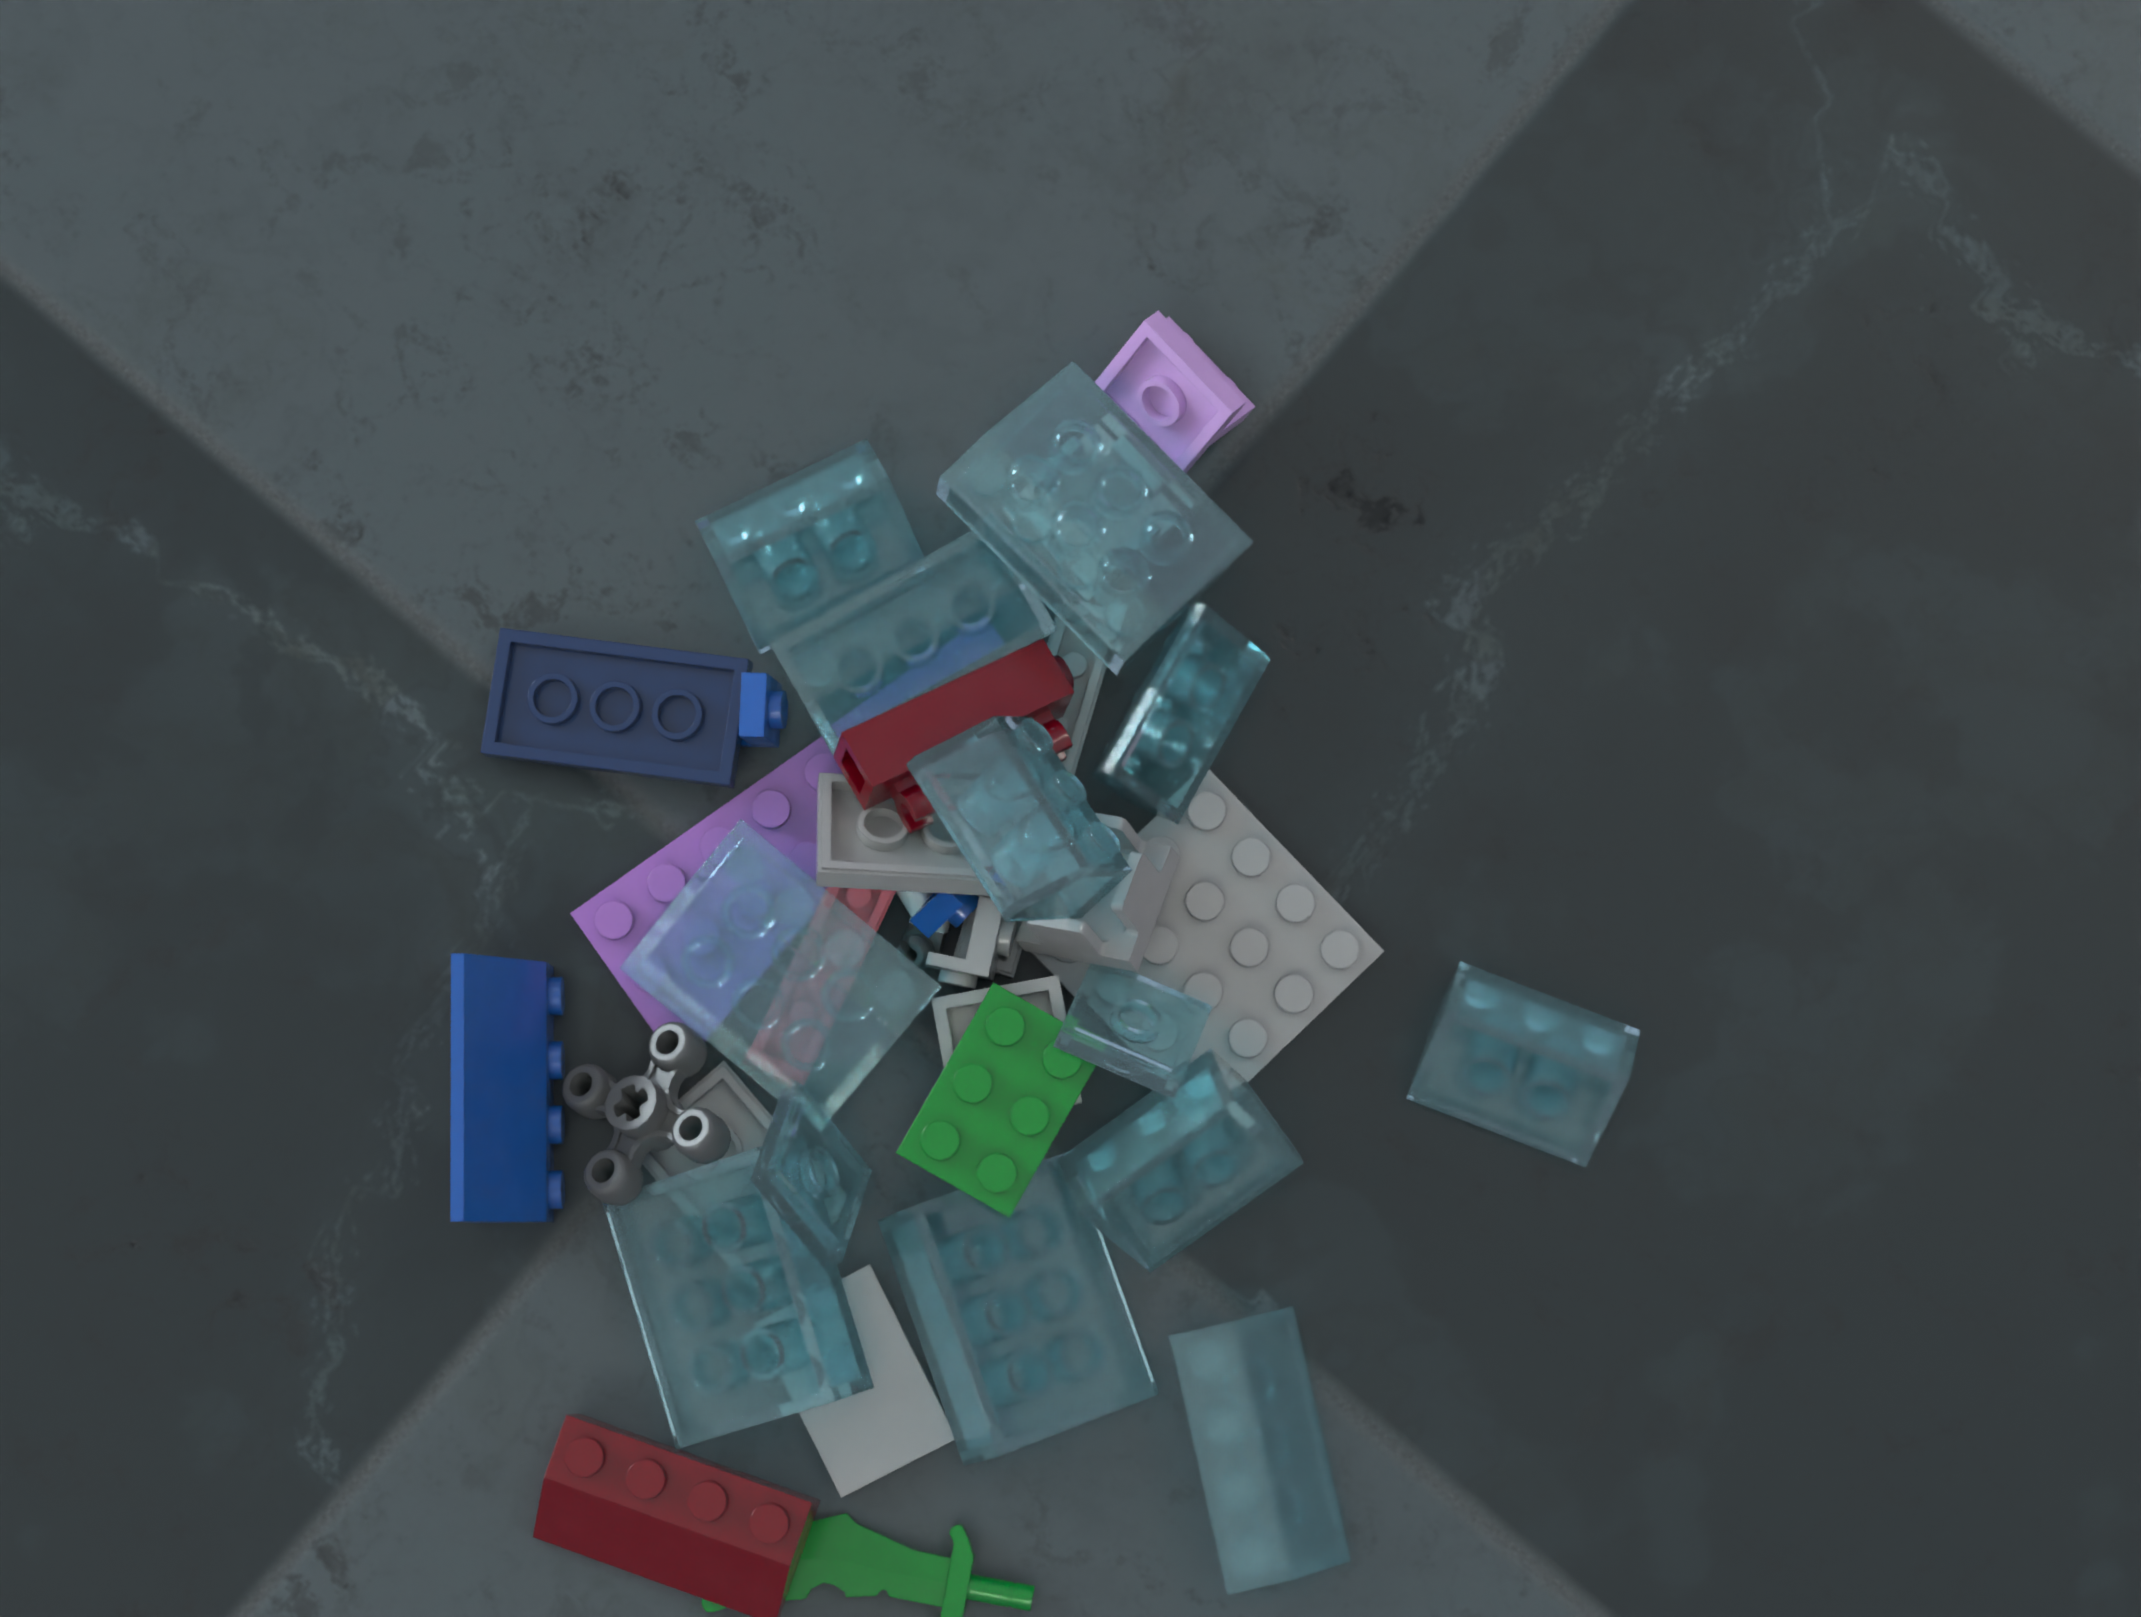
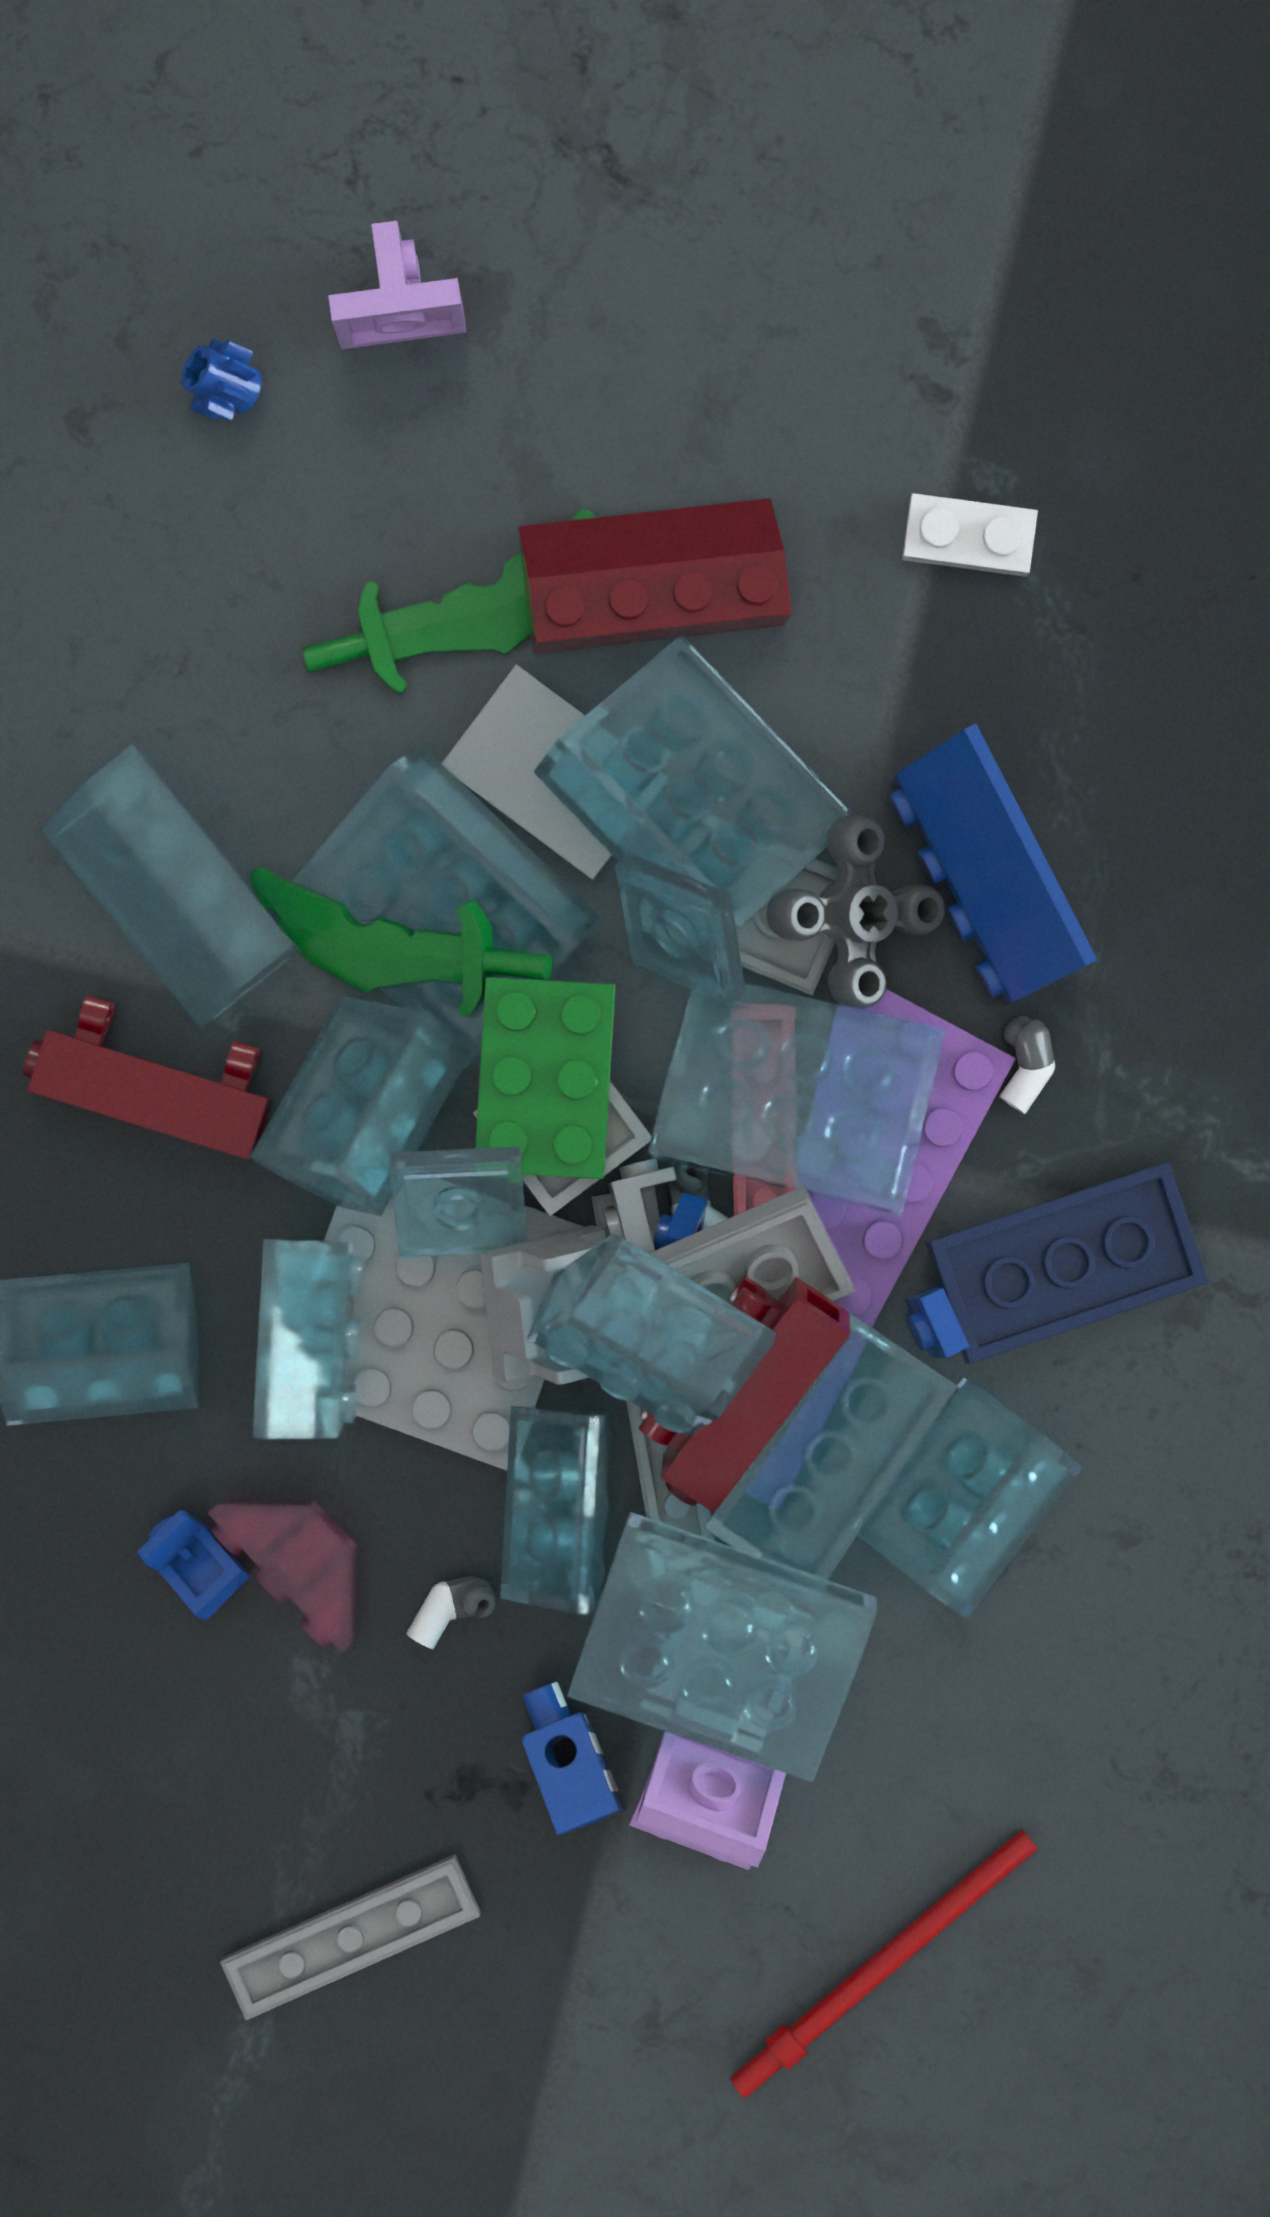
camera: 160 degrees right, 5 degrees up
none -> dark red brick [23,995,274,1160]
none -> blue bracket [137,1510,251,1621]
none -> clear pink slope [208,1499,358,1652]
none -> light grey tile [220,1854,481,2020]
none -> green sword [250,866,552,1017]
none -> clear light blue slope [253,1237,364,1439]
none -> arm [406,1576,497,1649]
none -> blue torso [521,1682,626,1835]
none -> red bar [729,1829,1038,2098]
none -> white plate [902,493,1038,577]
none -> arm [999,1015,1055,1114]

